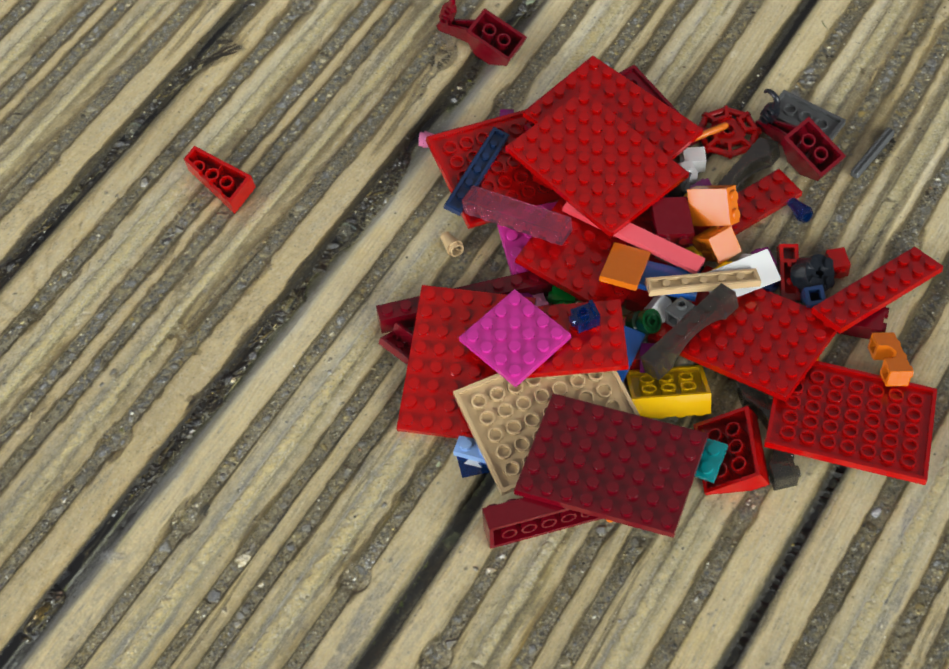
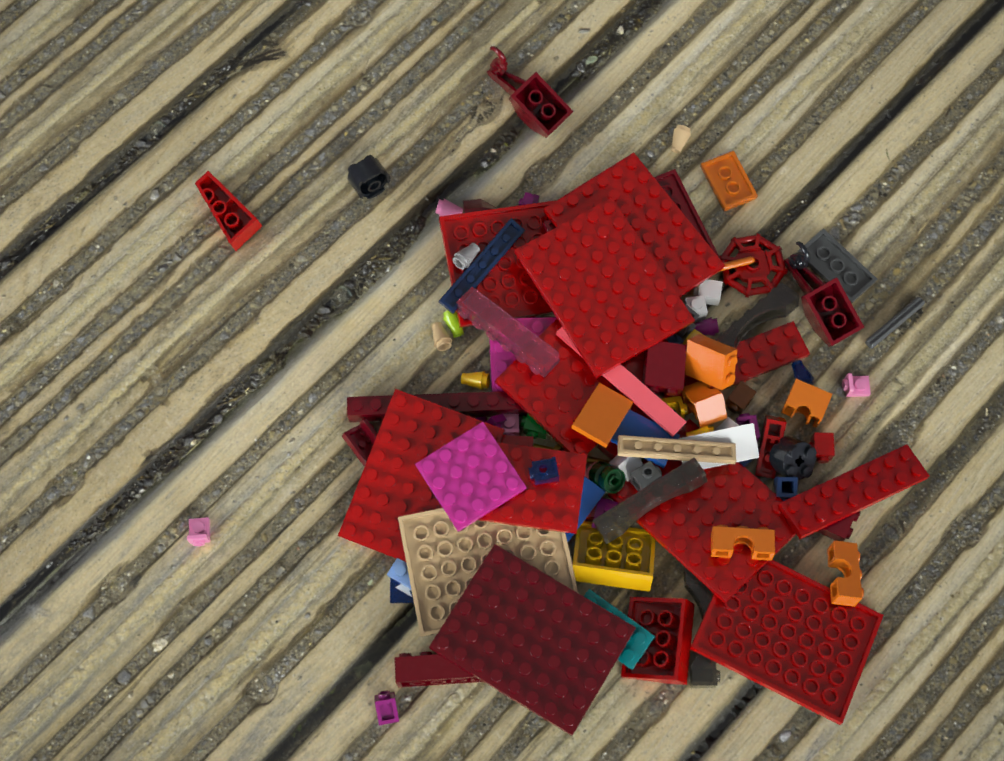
camera: 10 degrees right, 15 degrees up
none -> bright pink bracket [187,517,210,546]
none -> black brick [347,155,390,199]
none -> magenta bracket [374,691,399,725]
none -> lime cone [443,311,464,338]
none -> light grey cone [452,243,480,270]
none -> yellow cone [461,371,490,390]
none -> tan cone [671,125,691,153]
none -> orange tile [700,150,758,212]
none -> orange arch [711,525,775,560]
none -> reddish brown brick [725,381,757,415]
none -> orange piece [781,379,832,428]
none -> bright pink bracket [842,373,871,397]

